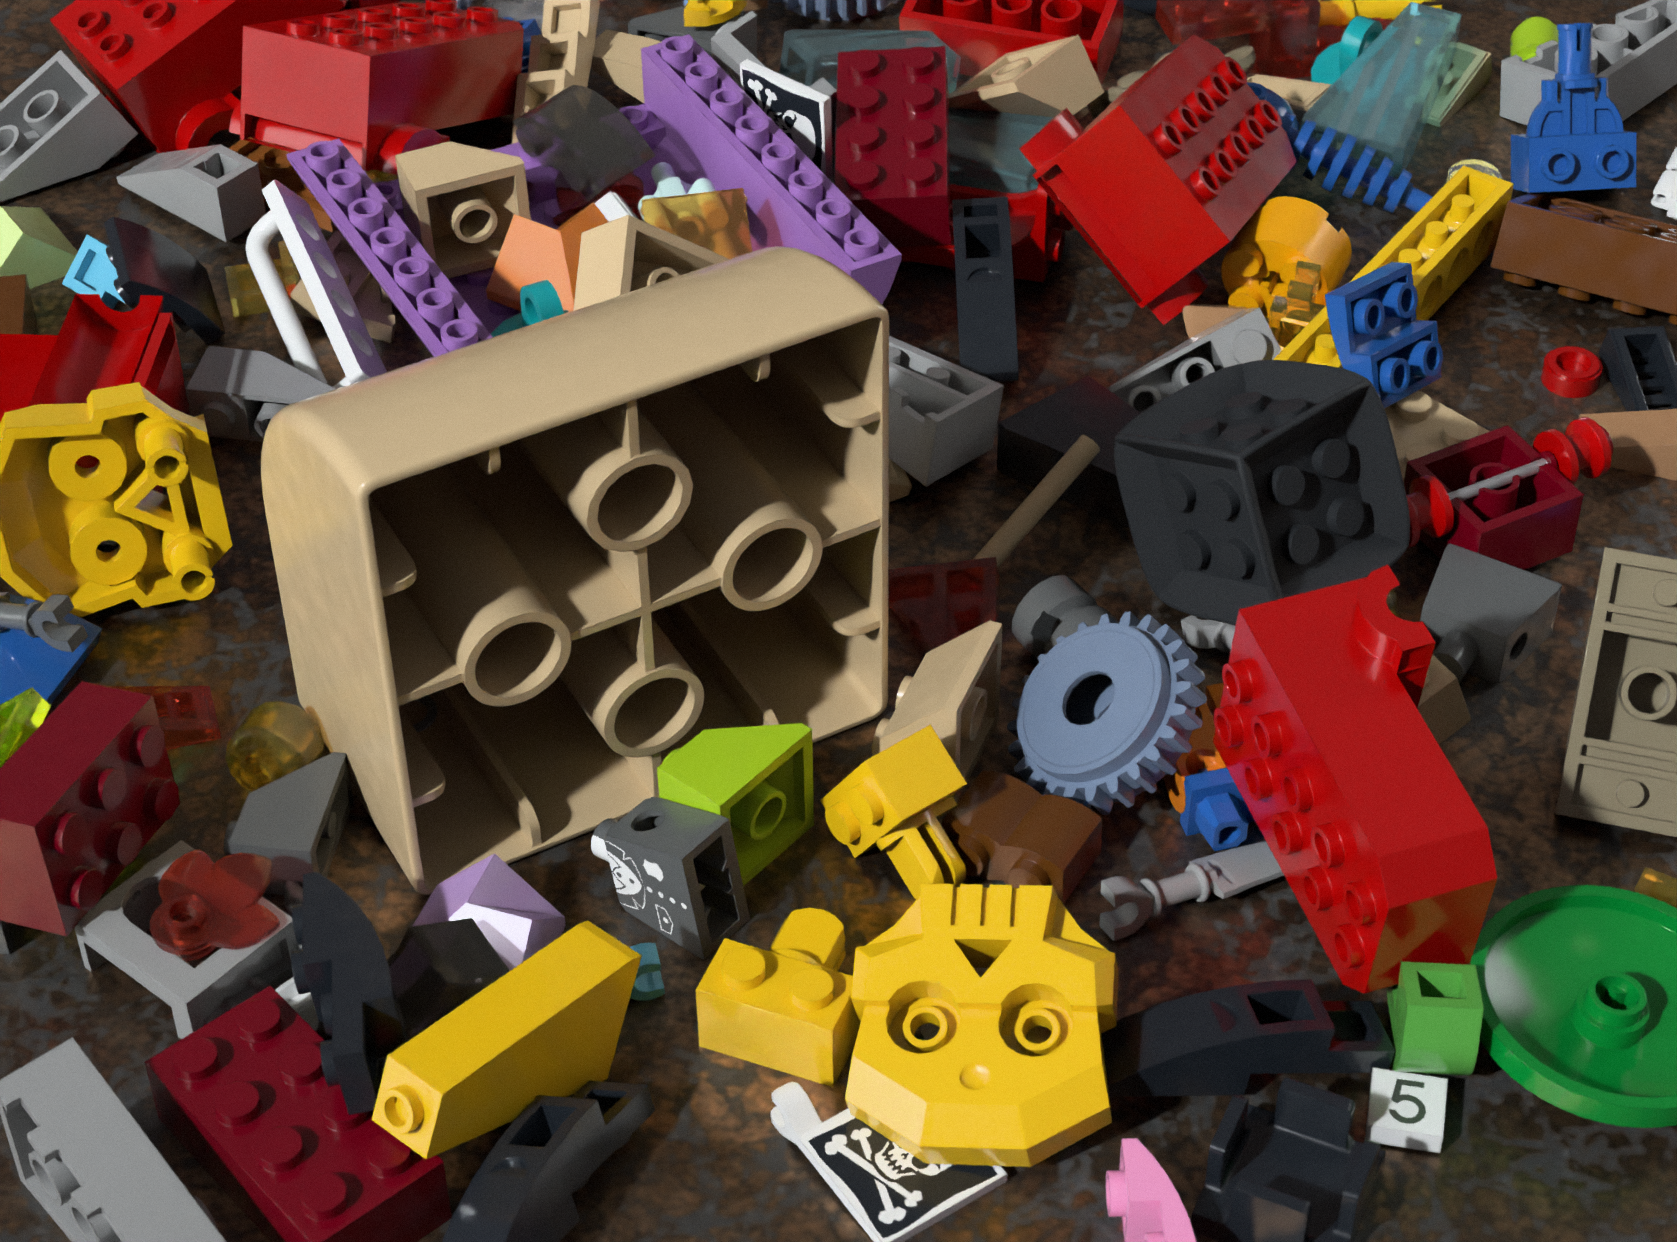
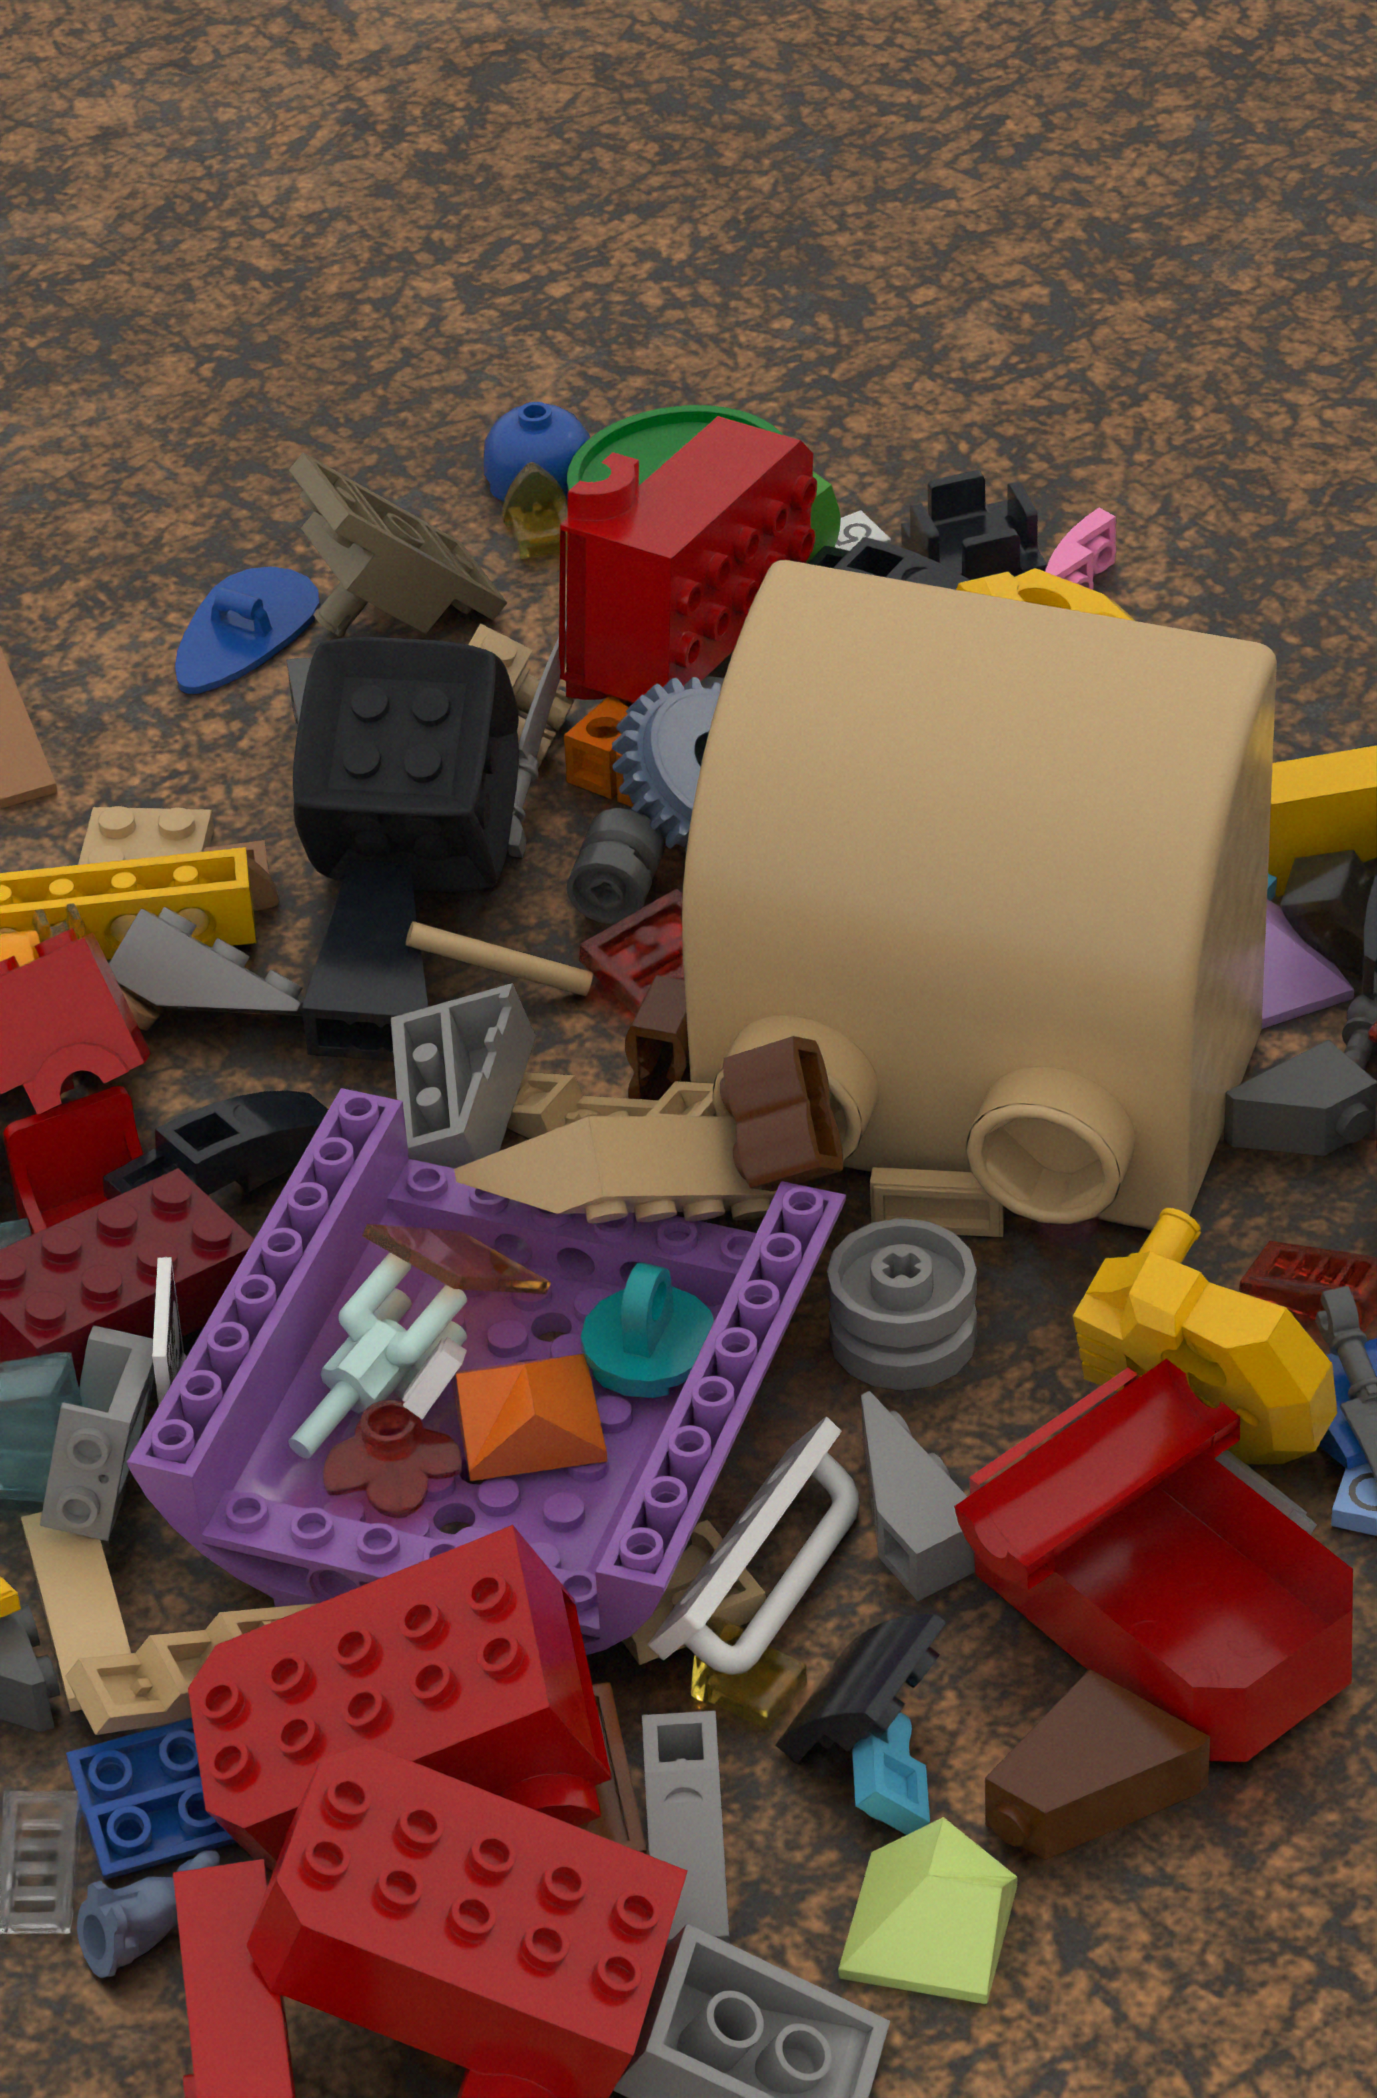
camera: 130 degrees left, 0 degrees up
clear yellow head [225,701,324,793] -> none
tan slope [395,141,531,279] -> none
clear smoke brick [513,85,656,202] -> none
blue slope [1325,262,1443,408] -> none
dark red brick [1404,417,1614,570] -> none

